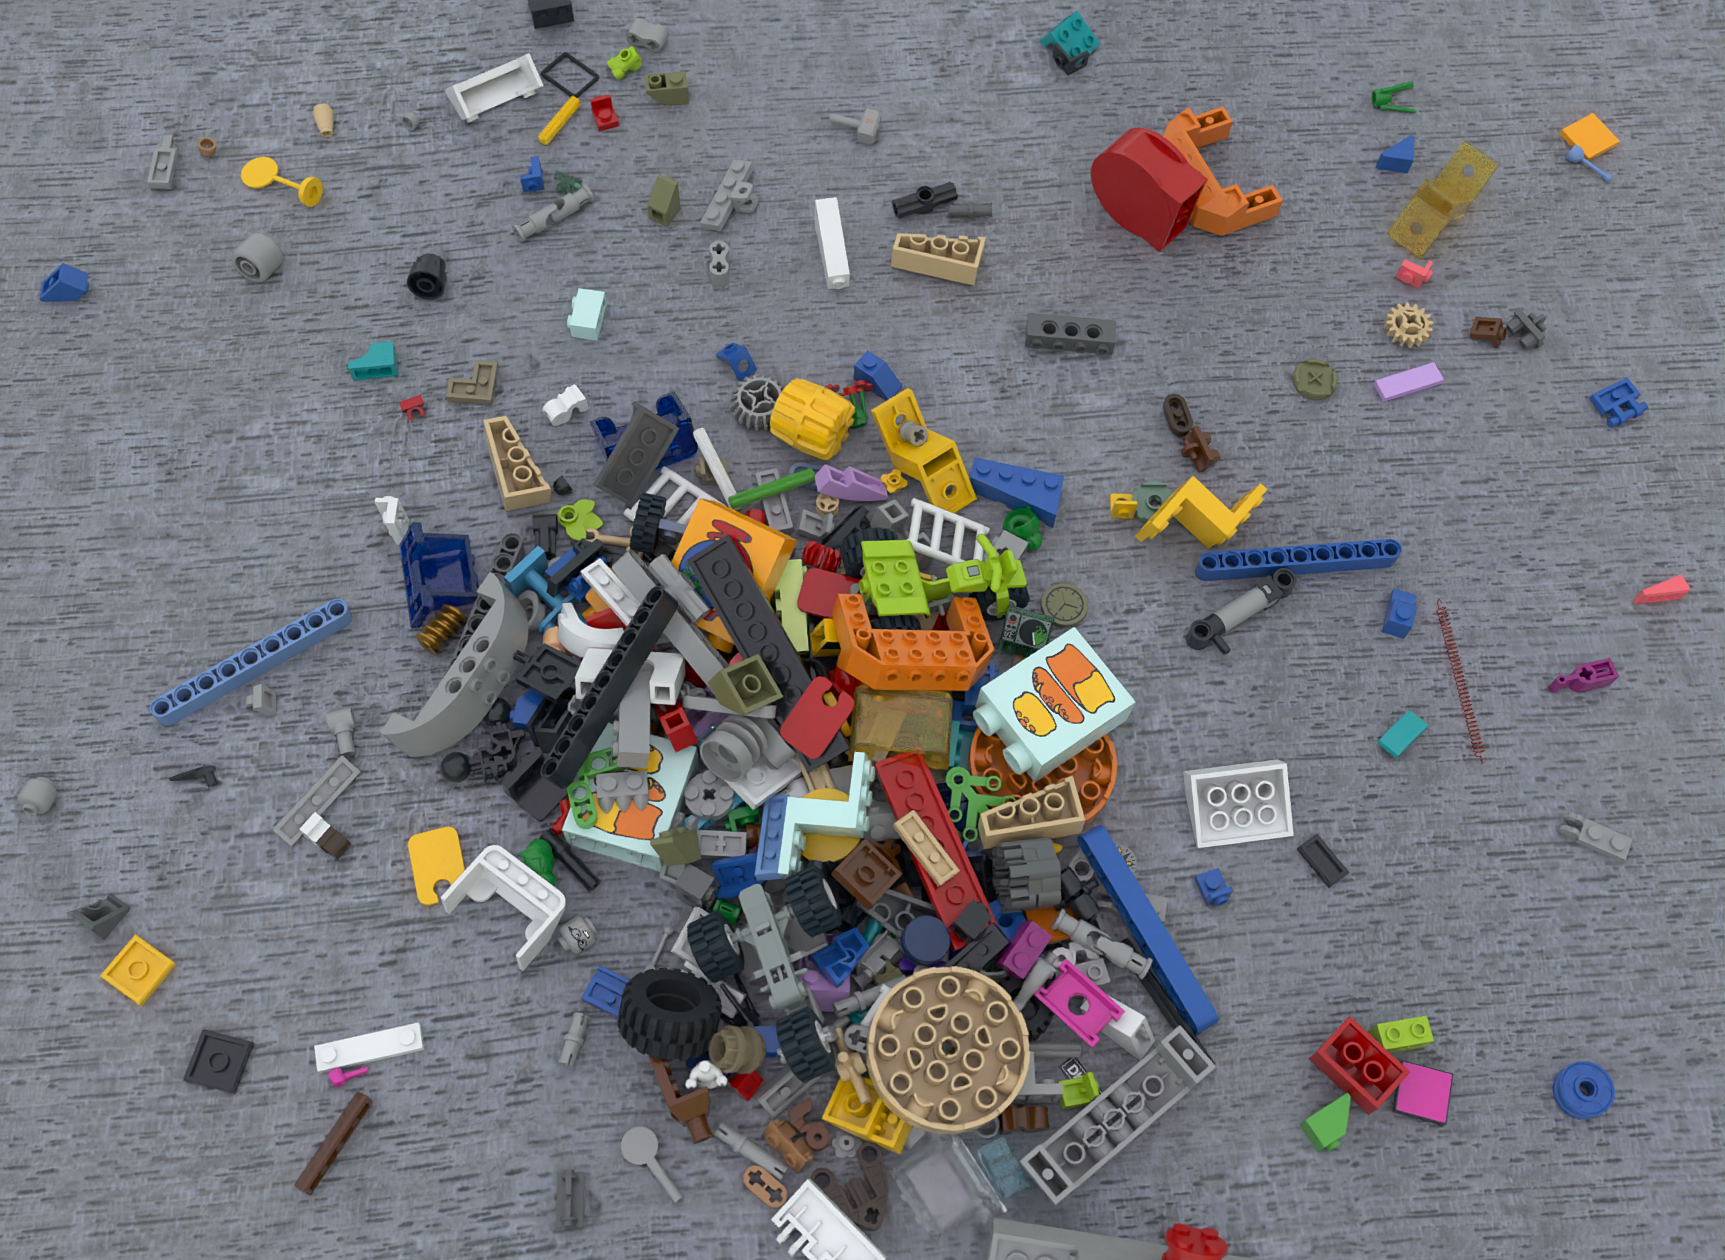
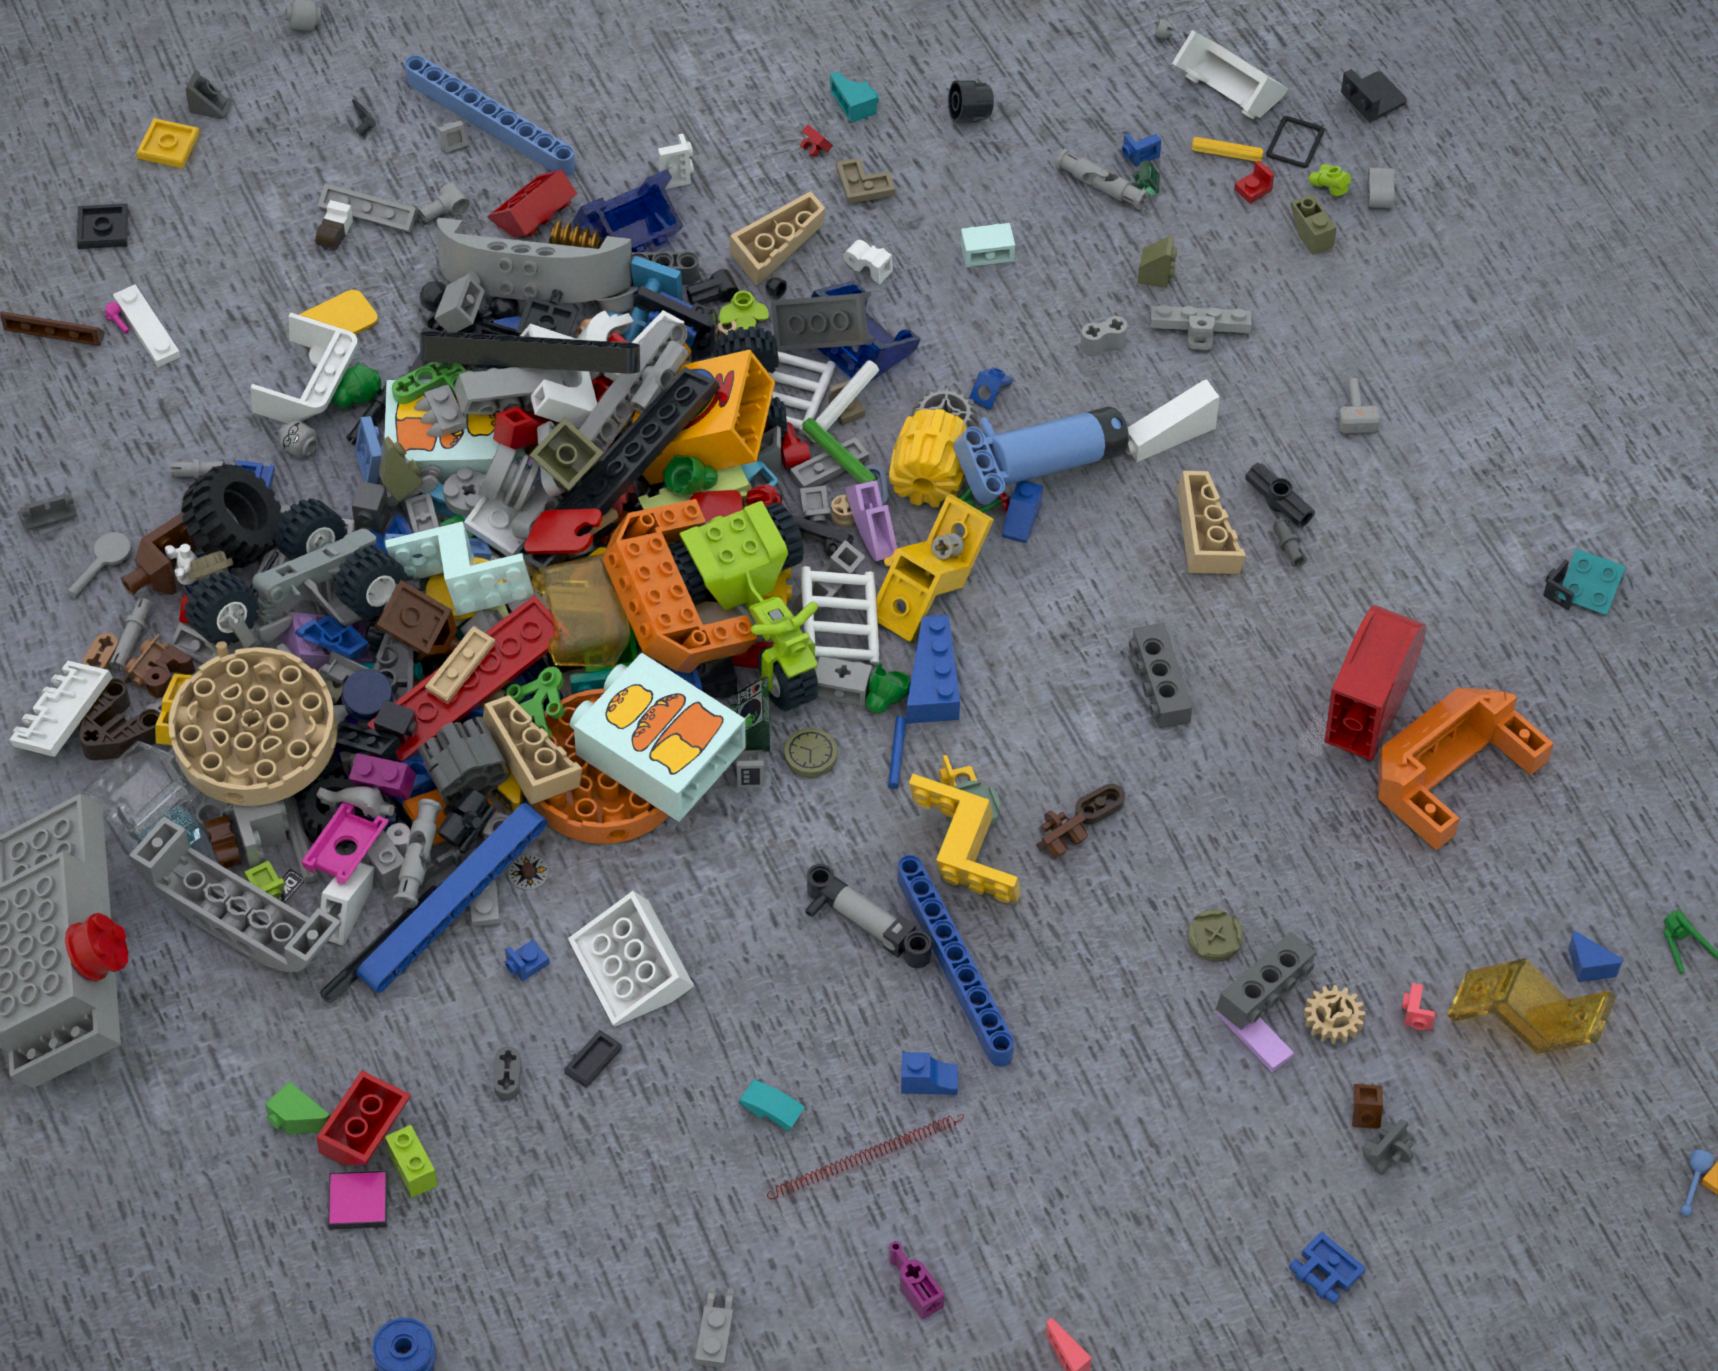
camera: 75 degrees right, 10 degrees down
none -> medium blue plate [355,416,383,484]
none -> light grey brick [434,271,485,332]
none -> red slope [487,169,577,238]
none -> dark grey beam [493,1046,521,1100]
none -> green piece [663,455,718,496]
none -> blue bar [888,716,906,789]
none -> medium blue piece [953,406,1129,505]
none -> dark grey brick [1216,932,1316,1030]

